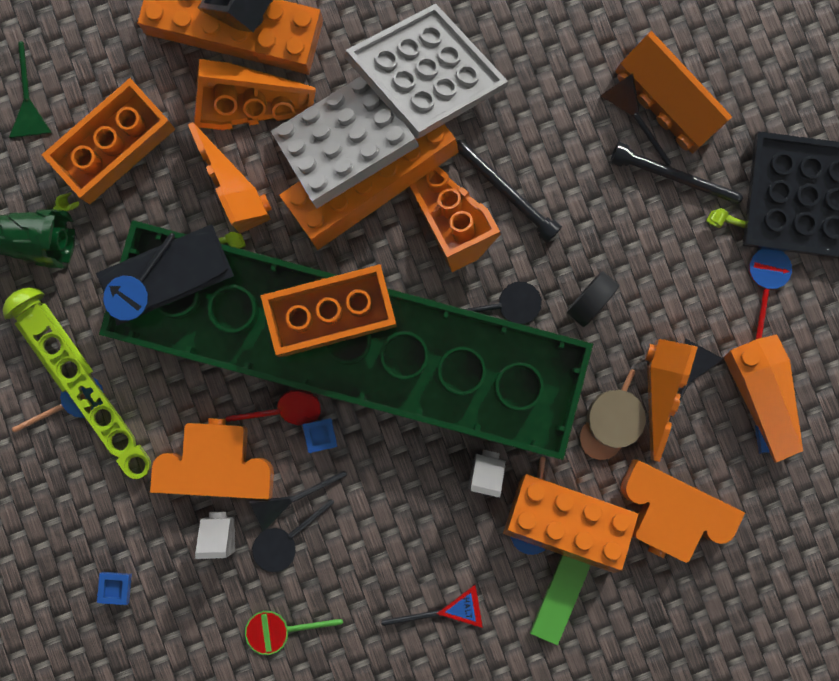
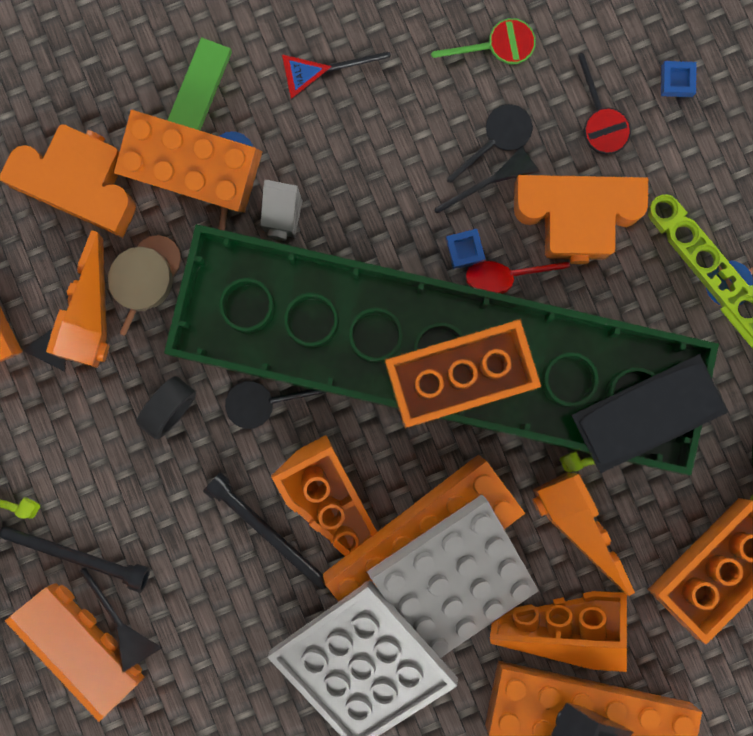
camera: 175 degrees left, 0 degrees up
blue piece [103,233,175,321] -> none
light grey slope [195,511,235,559] -> none
none -> piece [578,52,631,155]

